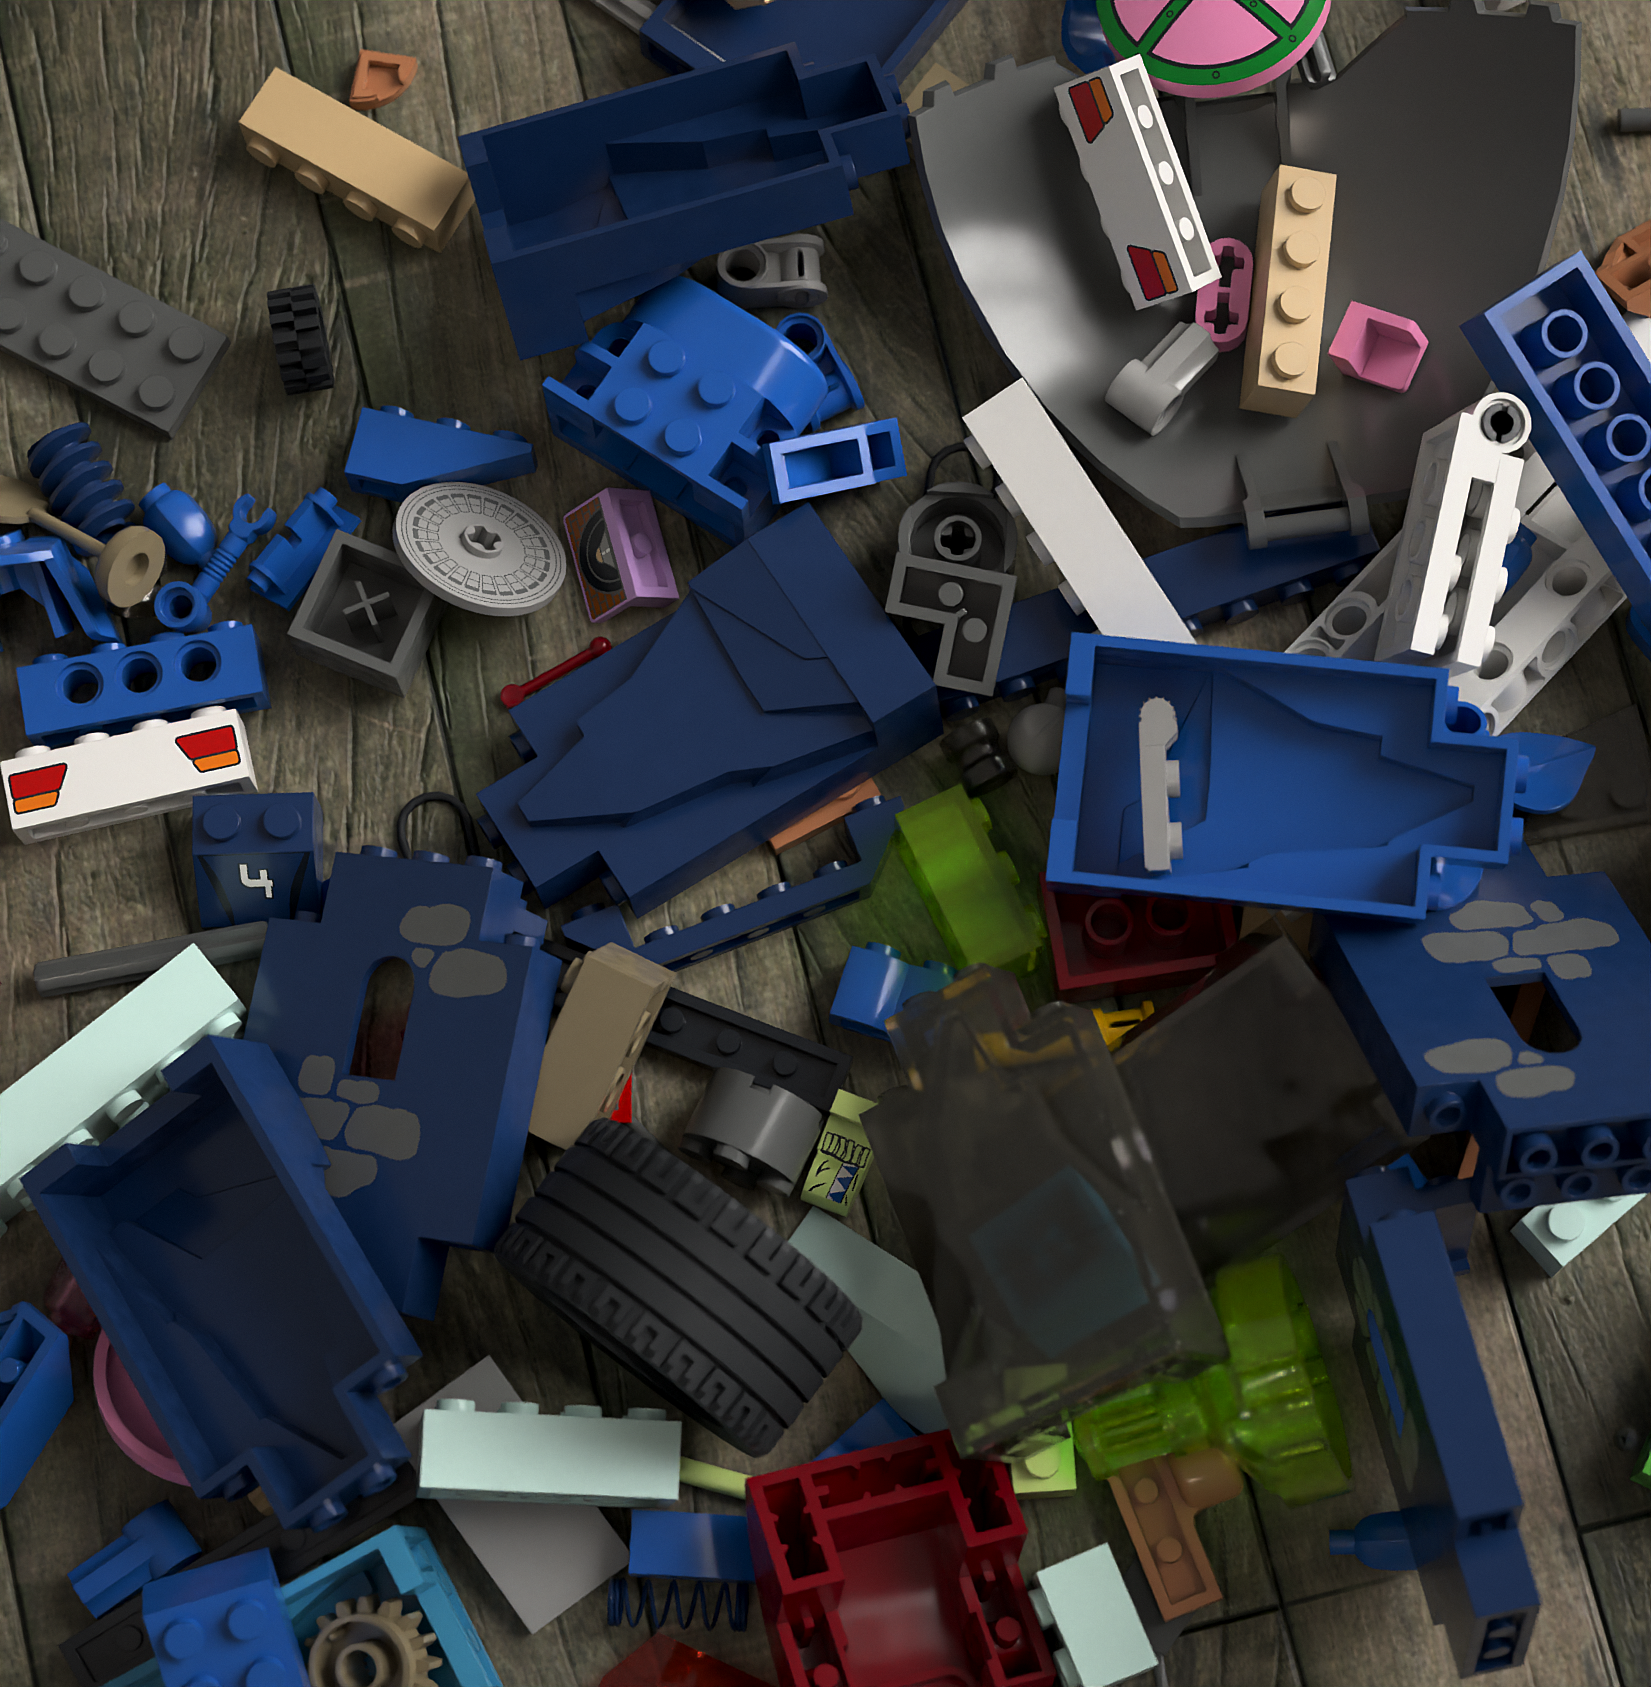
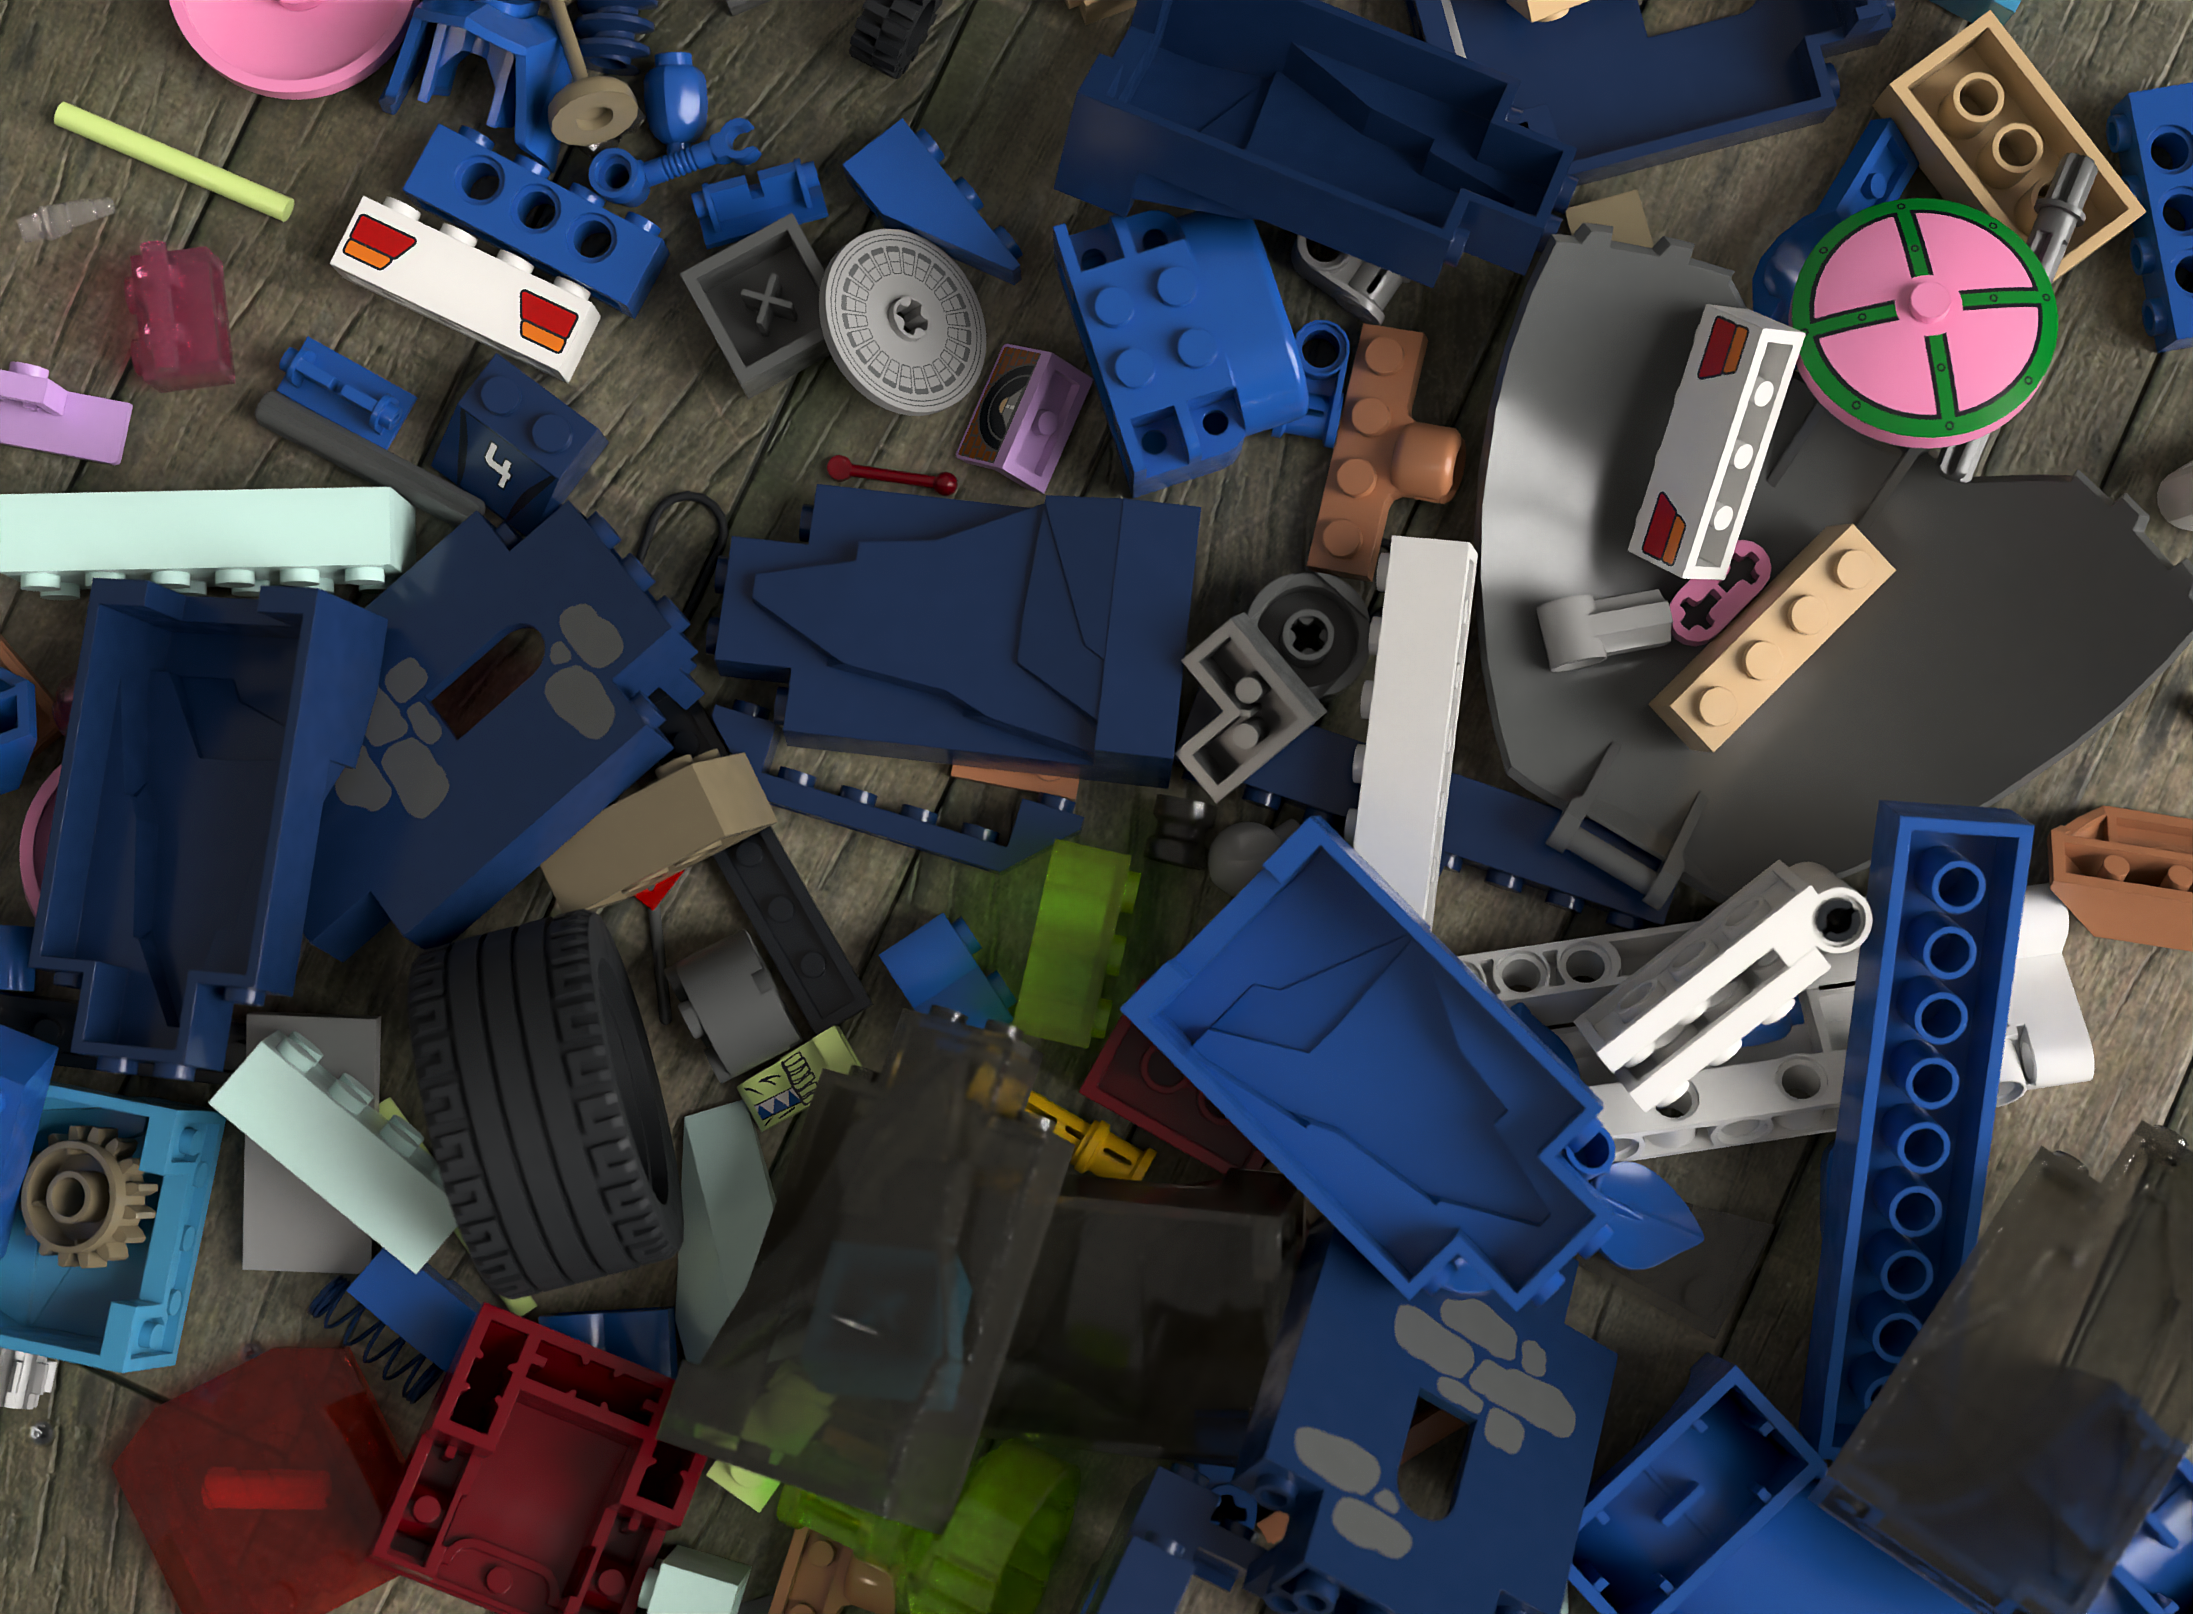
camera: 35 degrees right, 10 degrees up
blue slope [762,417,907,504] -> none
light grey hinge [1138,696,1183,876] -> none
bright pink panel [1327,300,1429,393] -> none
none -> blue hinge [276,337,418,450]
none -> nougat plate [1306,323,1466,582]

